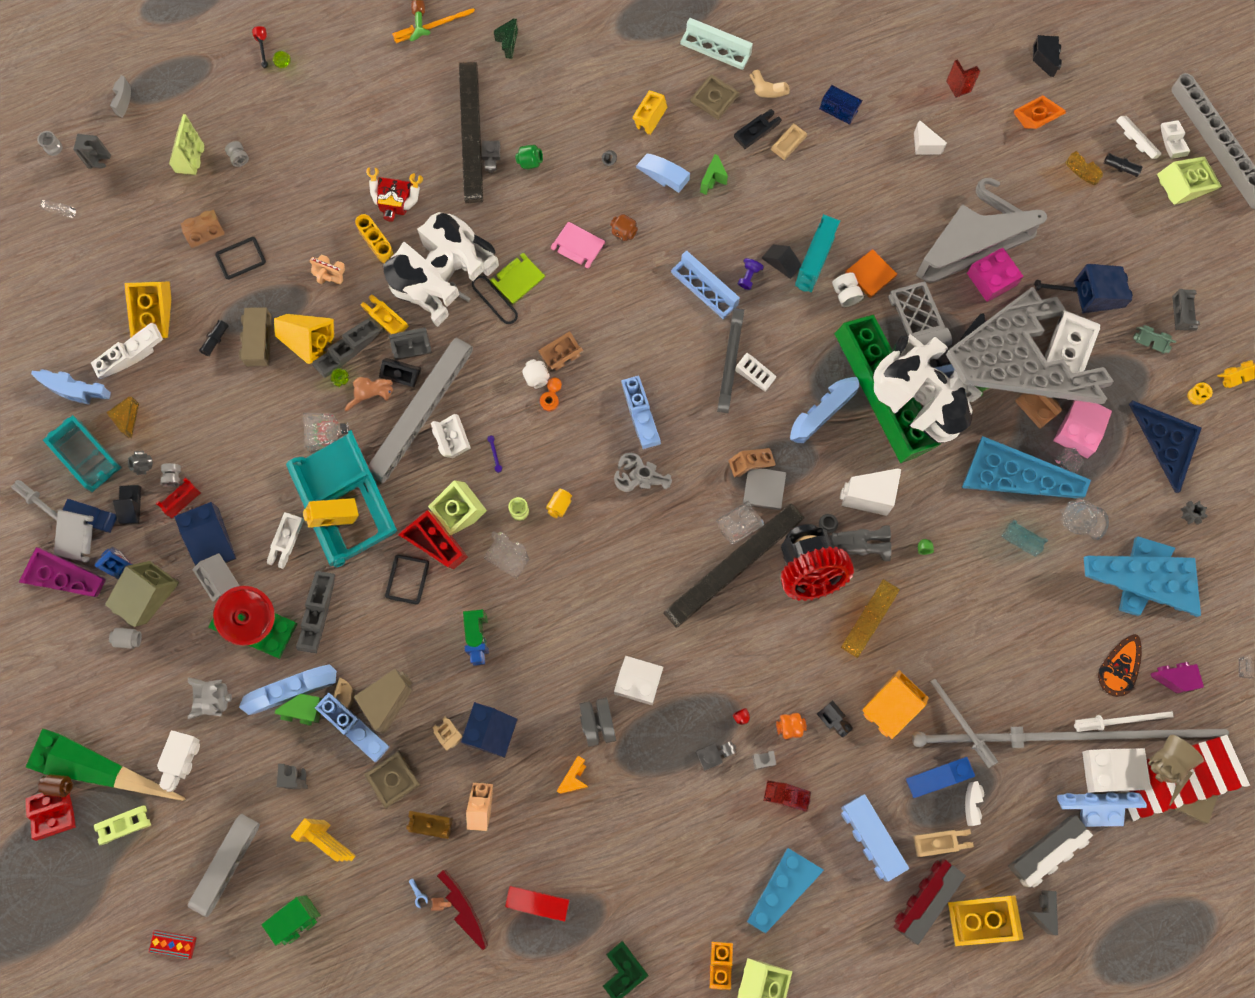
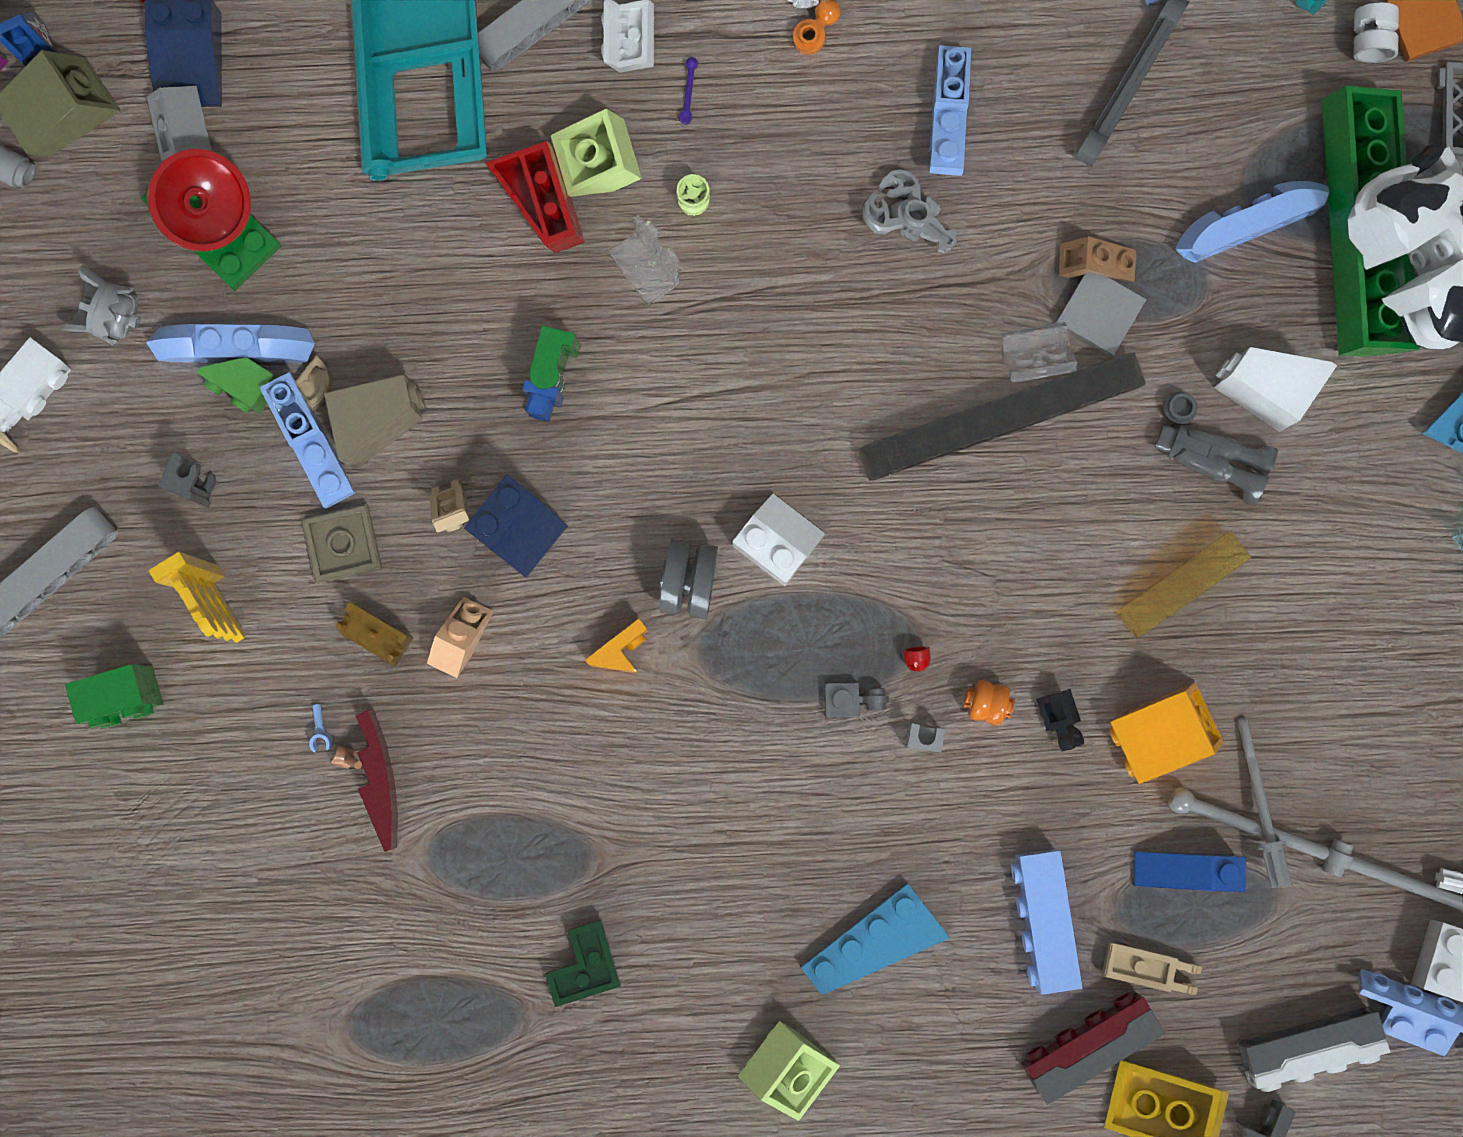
camera: 20 degrees right, 10 degrees up
white hinge [267,513,304,569] -> none
dark grey slope [296,571,335,654] -> none
yellow brick [303,498,359,528] -> none
black piece [385,554,429,604] -> none
red slope [505,886,570,922] -> none
yellow brick [546,489,572,518] -> none
light orange slope [709,942,733,990] -> none
white slope [735,353,776,392] -> none
clear red slope [763,780,811,812] -> none
red piece [780,524,854,601] -> none
bright green hinge [918,539,934,555] -> none
white slope [965,781,984,826] -> none

